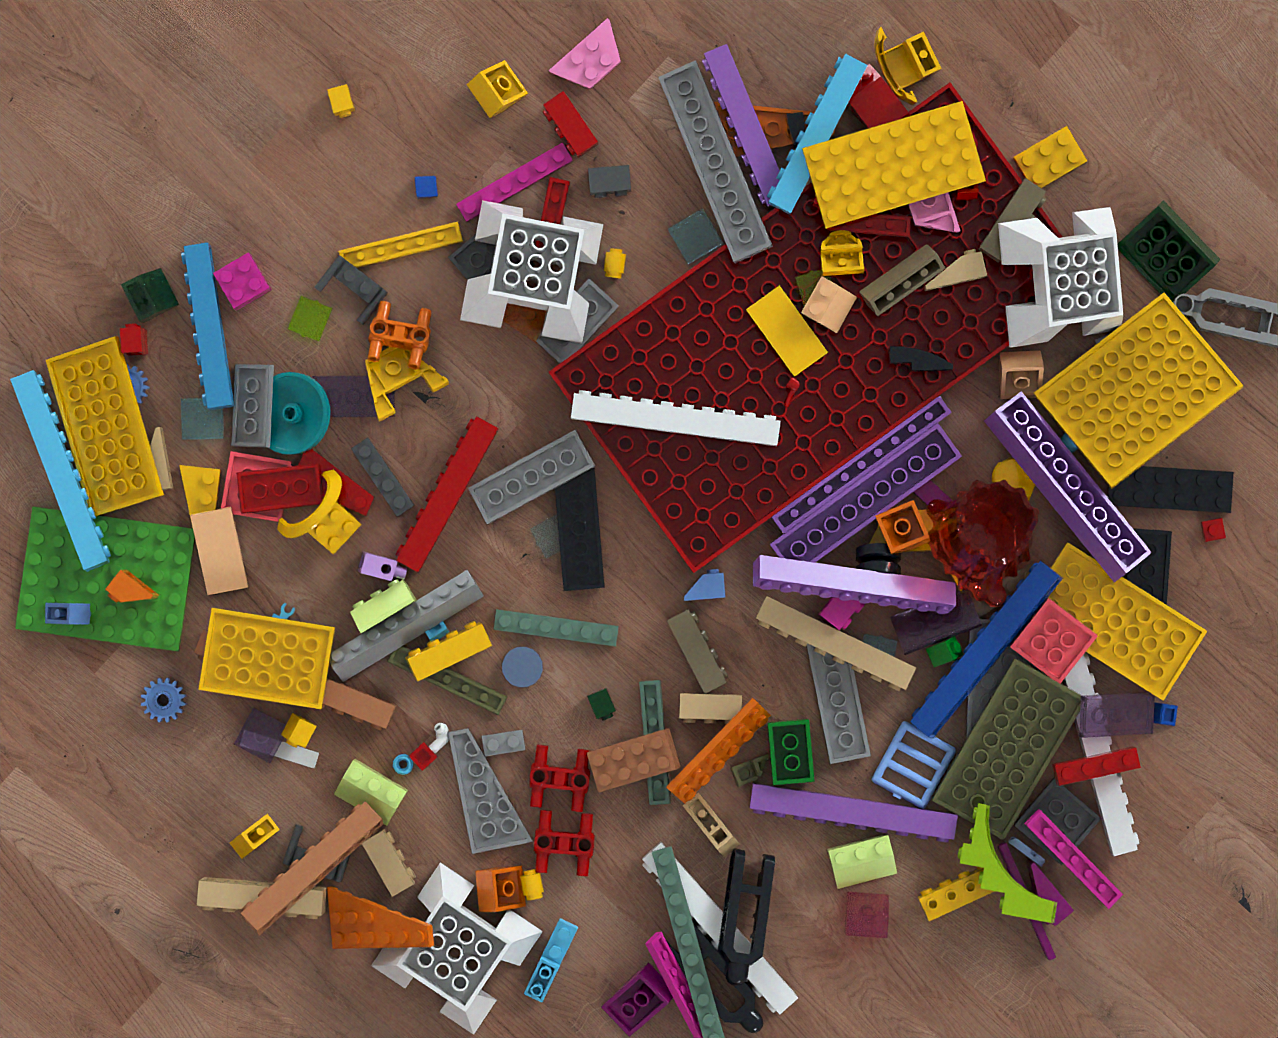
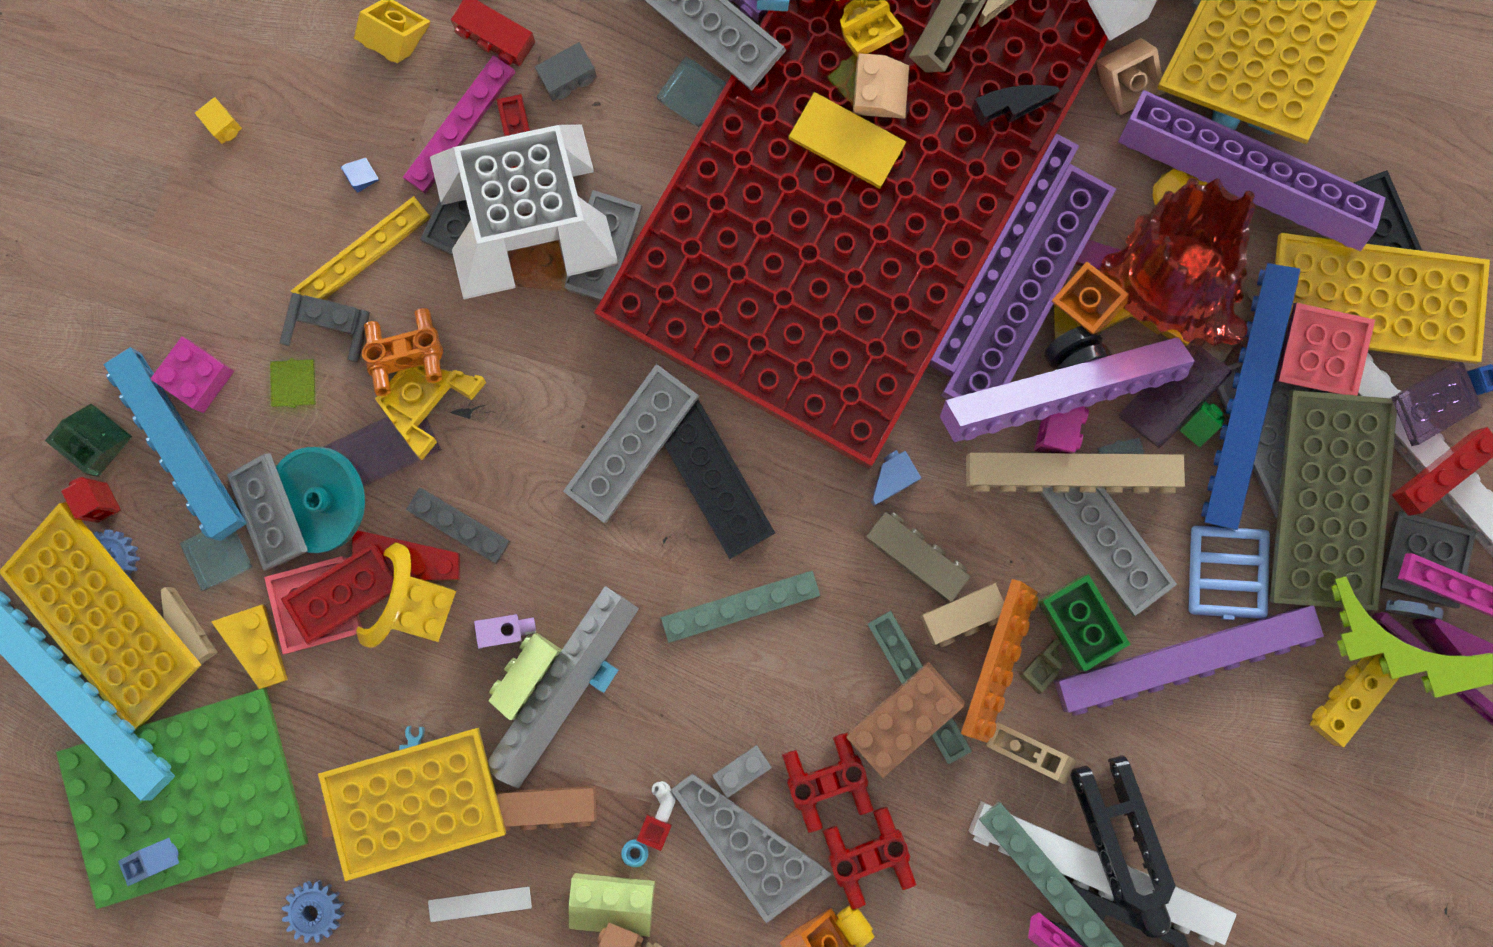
camera: 25 degrees left, 5 degrees down
orange slope [105,570,159,603] -> none
light nougat tile [190,507,248,595] -> none
clear purple tile [234,708,286,763] -> none
yellow brick [281,713,317,748] -> none
olive tile [387,646,508,715] -> none
red brick [395,416,499,572] -> none
yellow brick [405,621,492,681] -> none
sand blue tile [502,647,543,687] -> none
clear light blue piece [530,515,560,558] -> none
white brick [571,390,780,446] -> none
dark green brick [587,688,616,721] -> none
yellow brick [604,248,626,278] -> none
red hand [784,377,800,407] -> none
yellowish green slope [827,833,897,889] -> none
clear pink slope [844,892,889,938] -> none
black plate [1107,466,1234,513] -> none
red plate [1201,518,1226,542] -> none

